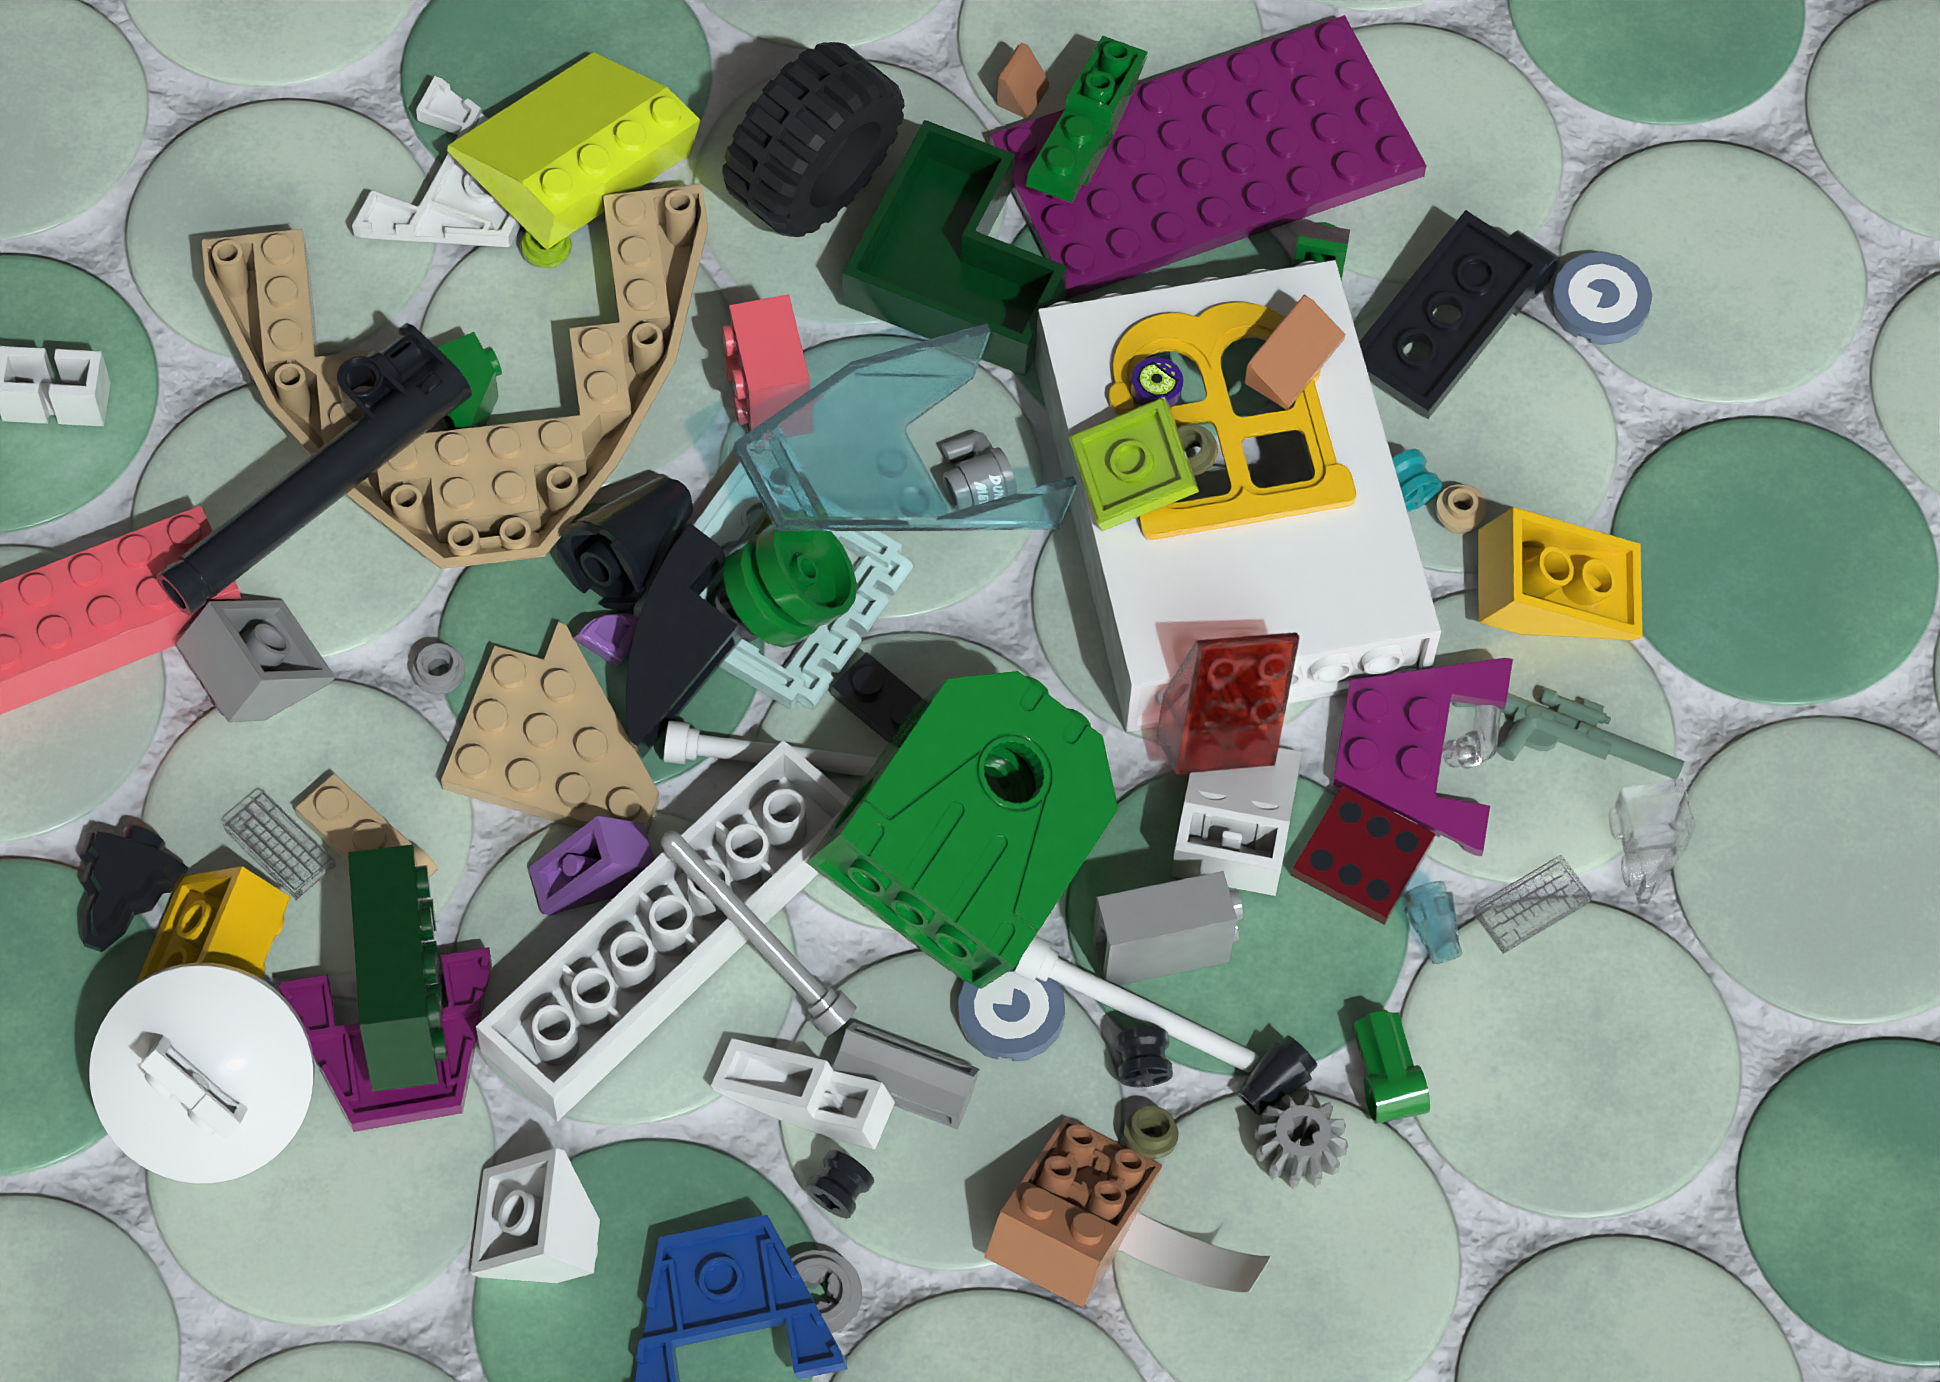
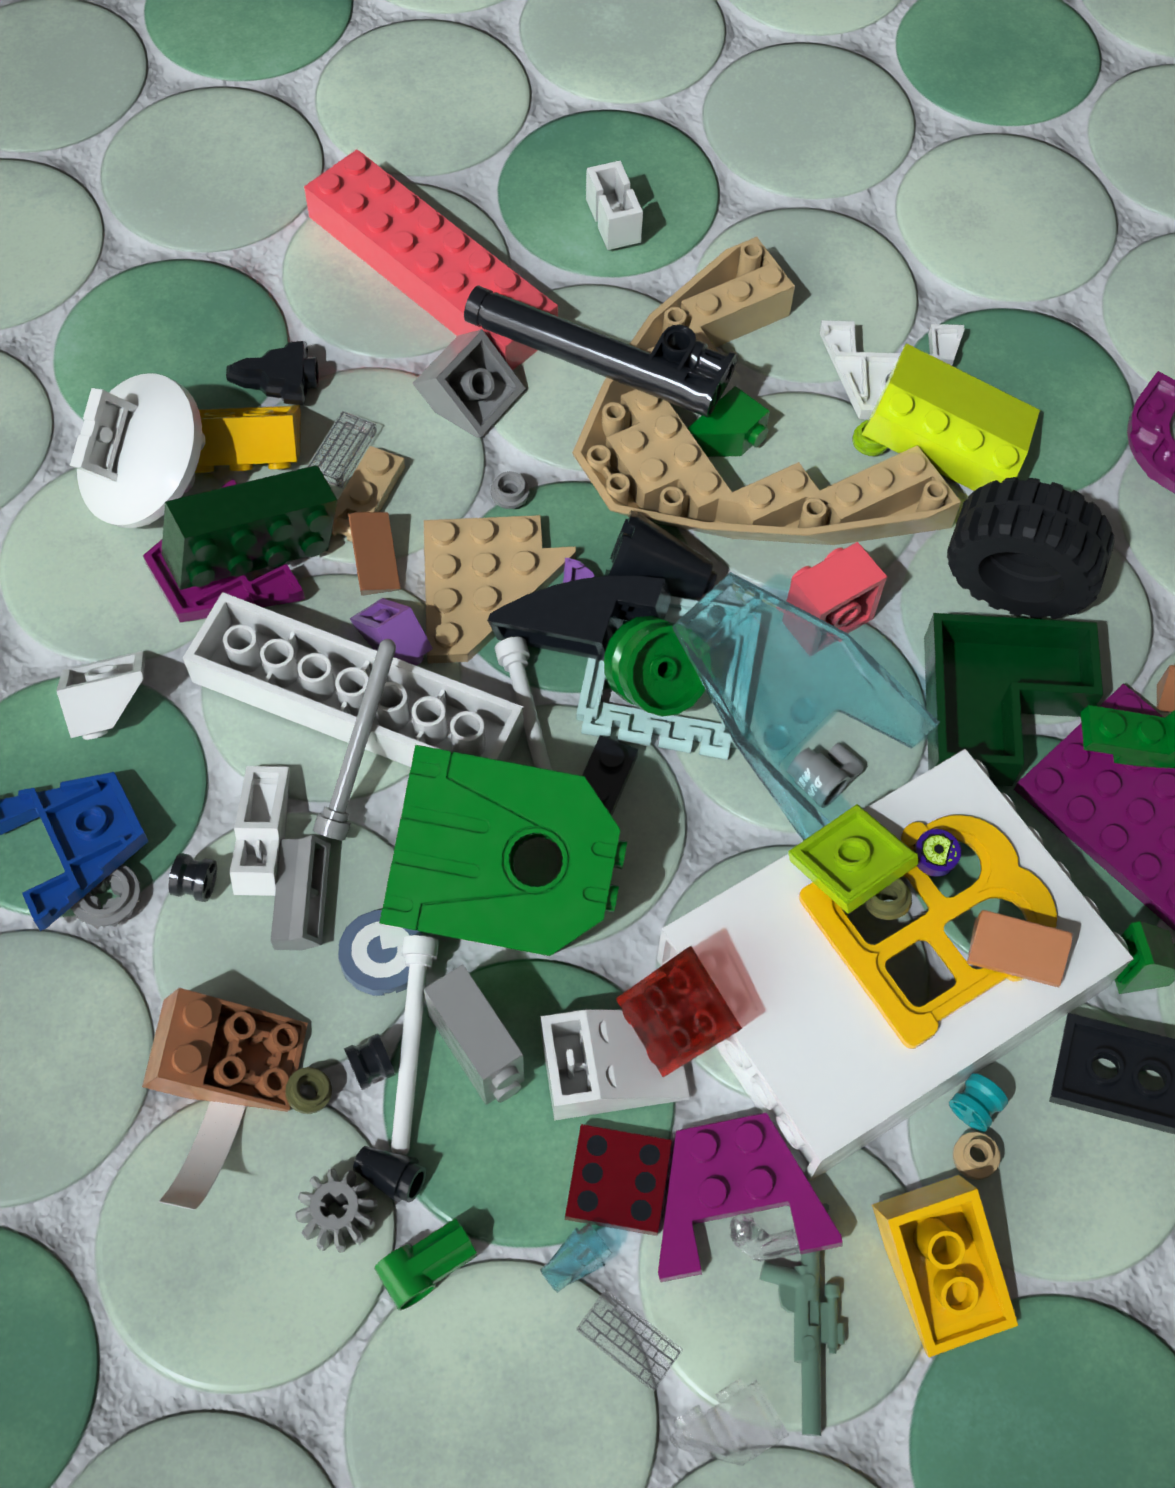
camera: 70 degrees right, 0 degrees up
none -> nougat slope [348,512,401,596]

